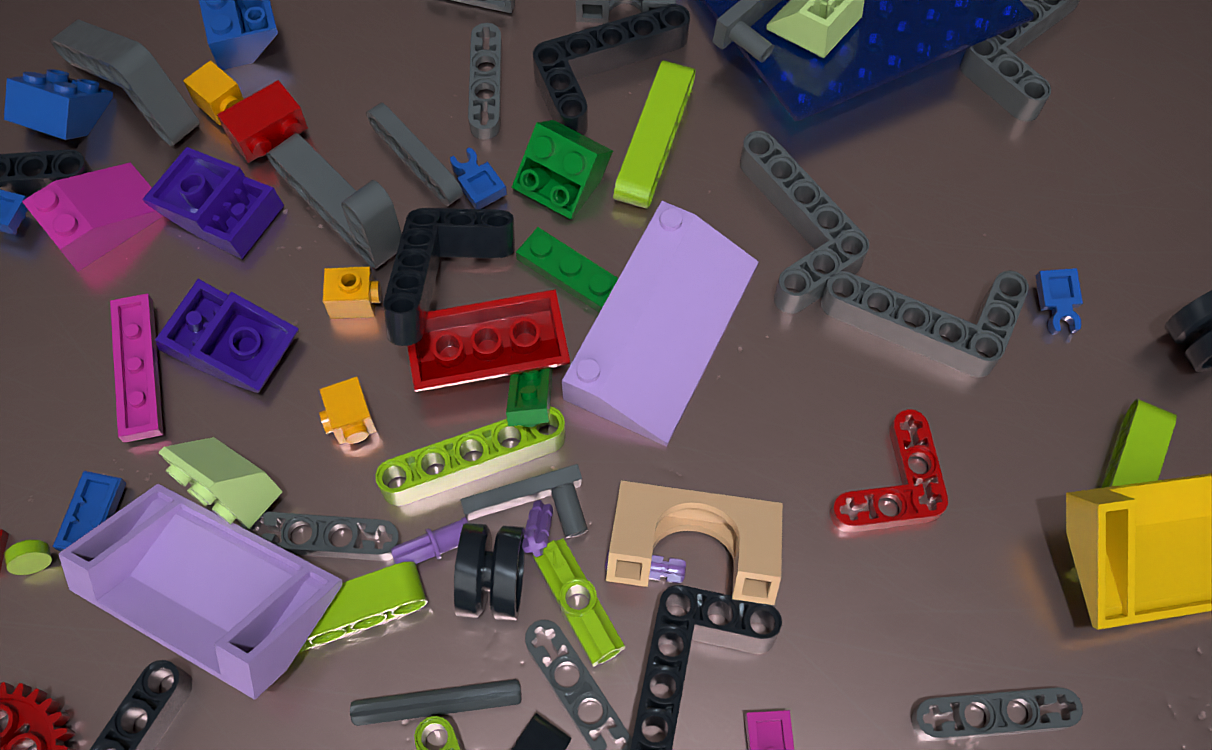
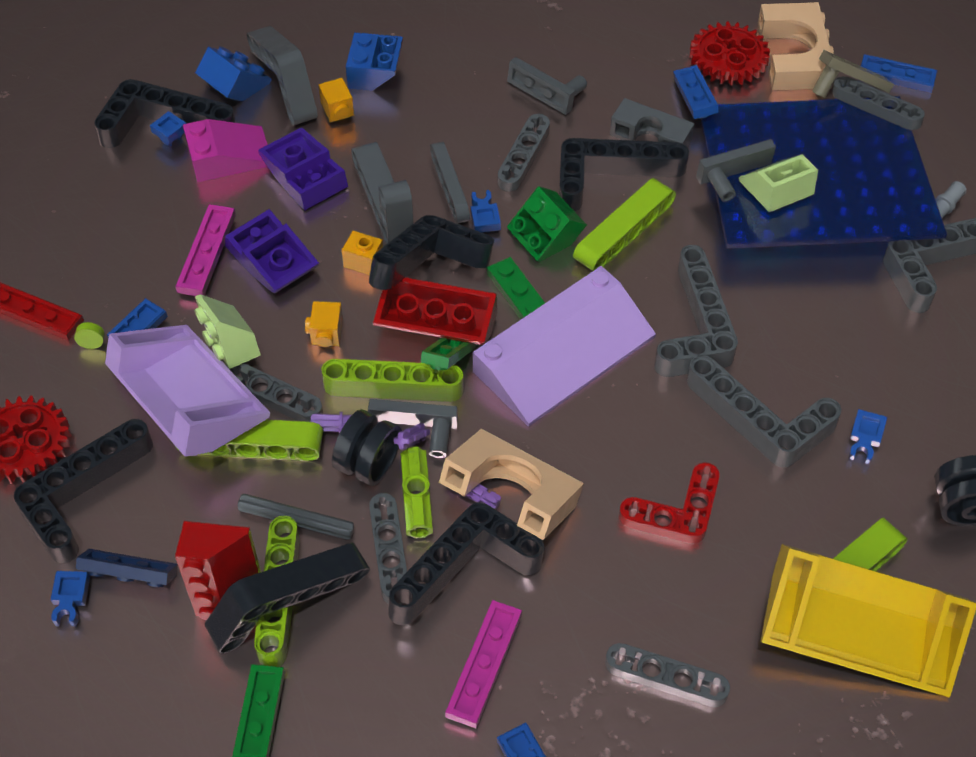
camera: 25 degrees right, 10 degrees down
red brick [217,80,308,163] -> none

